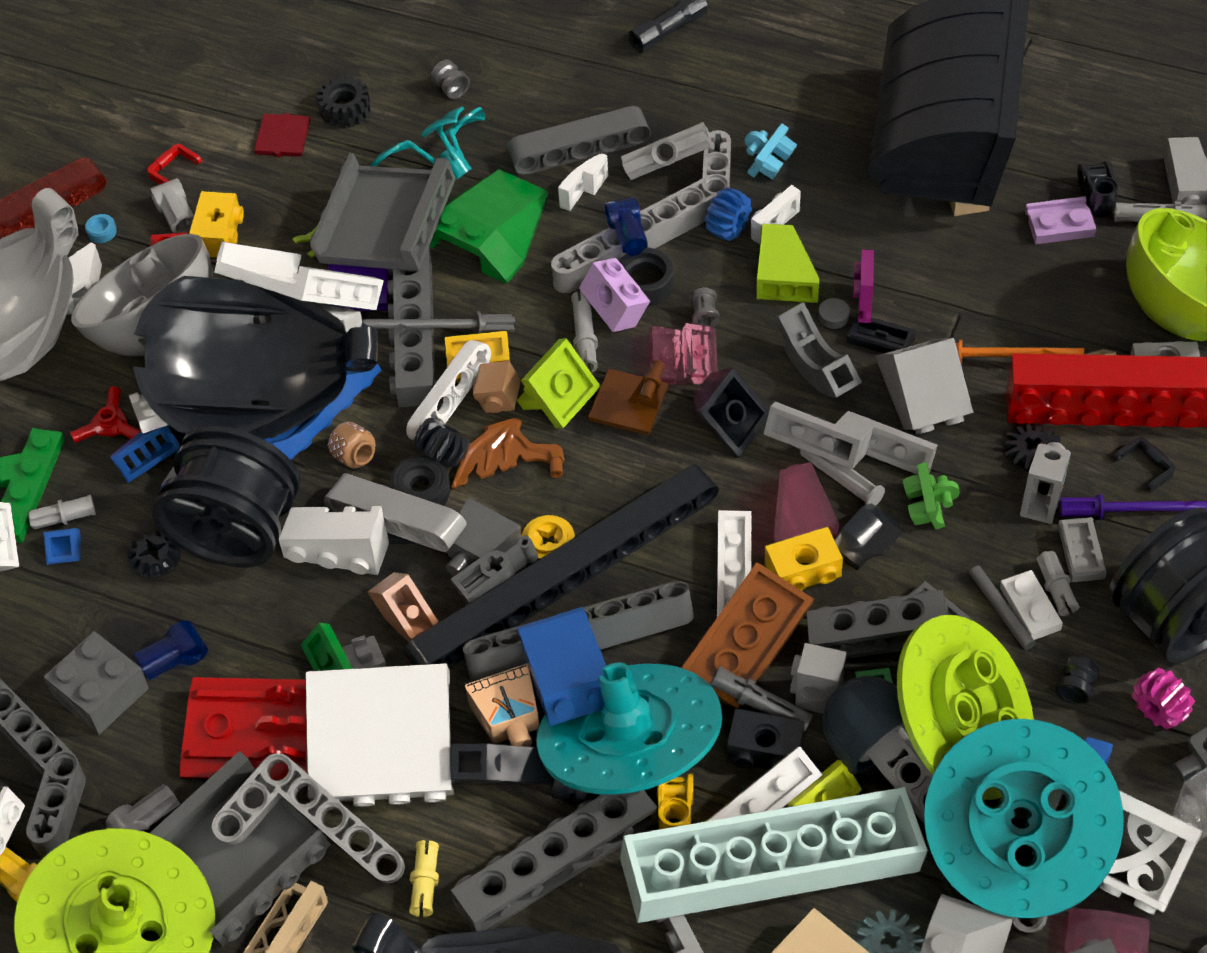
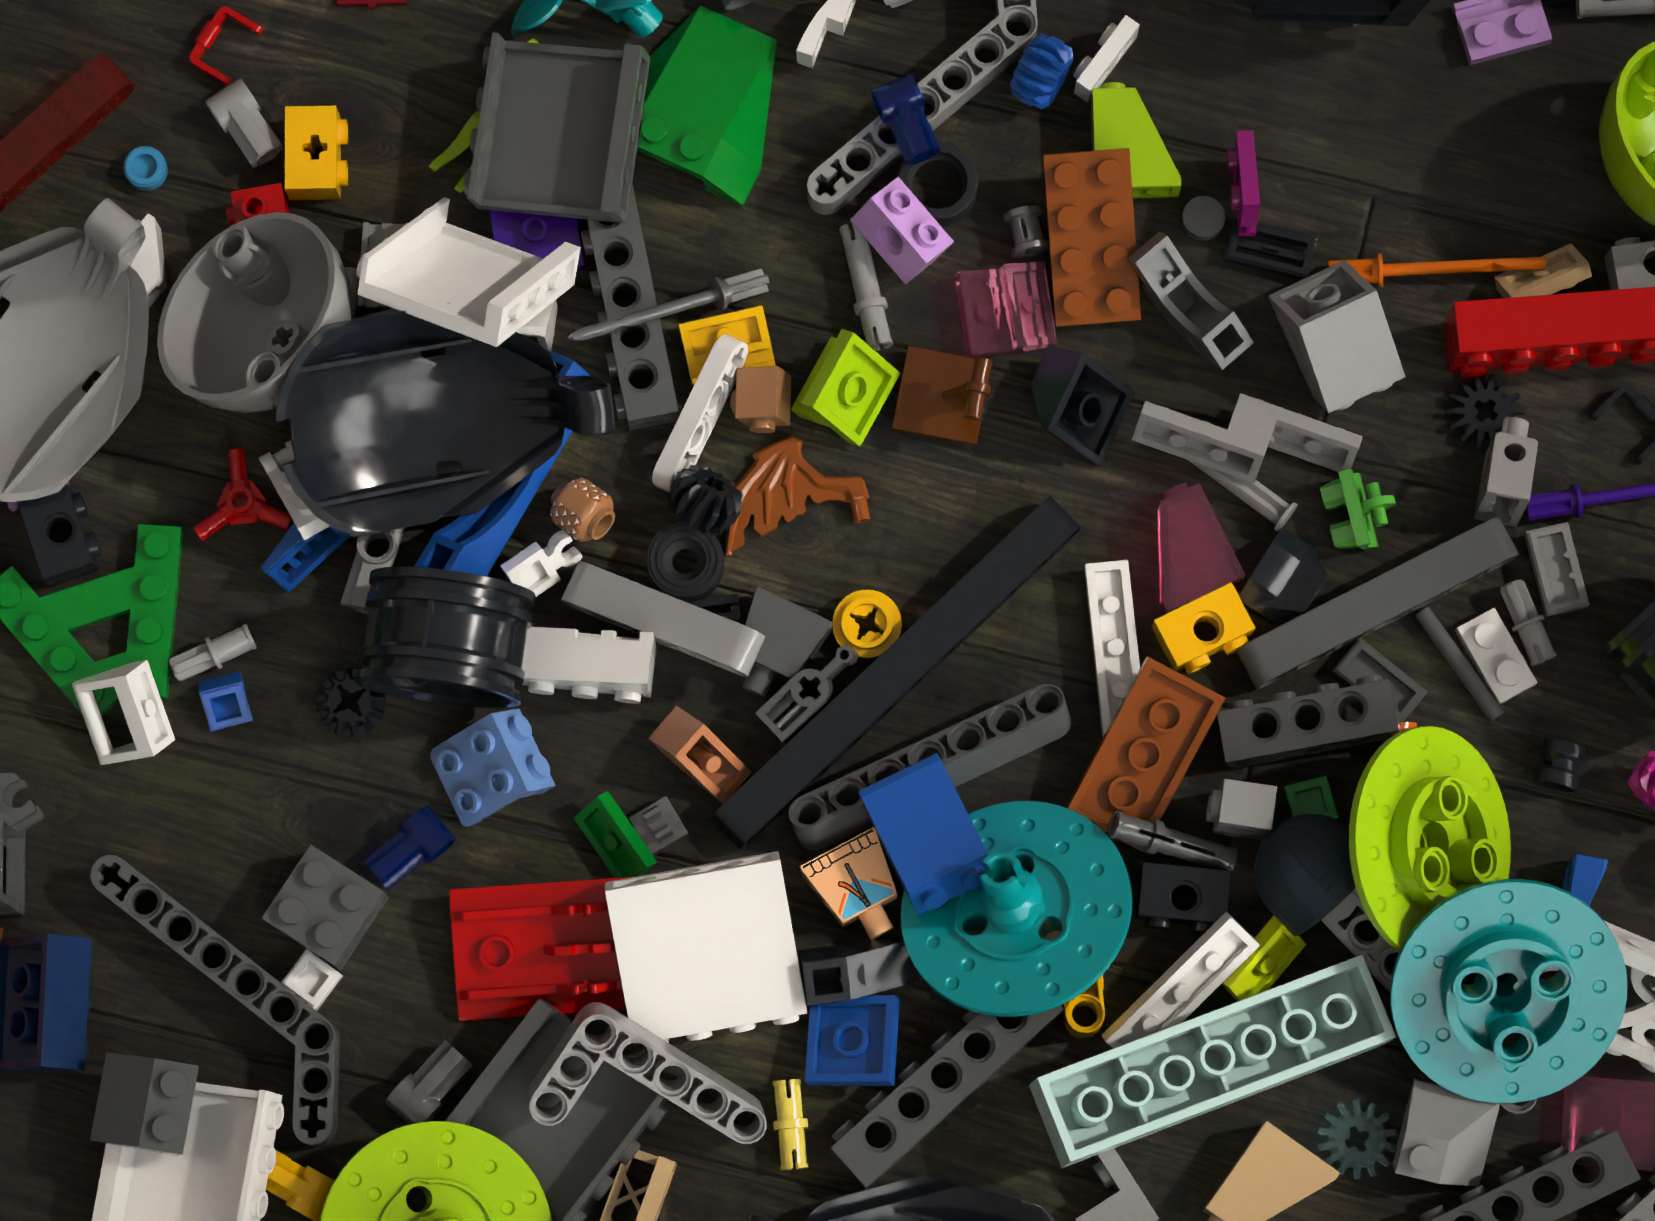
camera: 10 degrees left, 25 degrees up
none -> white tile [281,949,343,1011]
none -> medium blue bracket [430,708,556,827]
none -> white plate [500,530,583,597]
none -> blue plate [805,995,900,1086]
none -> dark orange plate [1043,148,1141,327]
none -> dark grey beam [1236,517,1520,690]

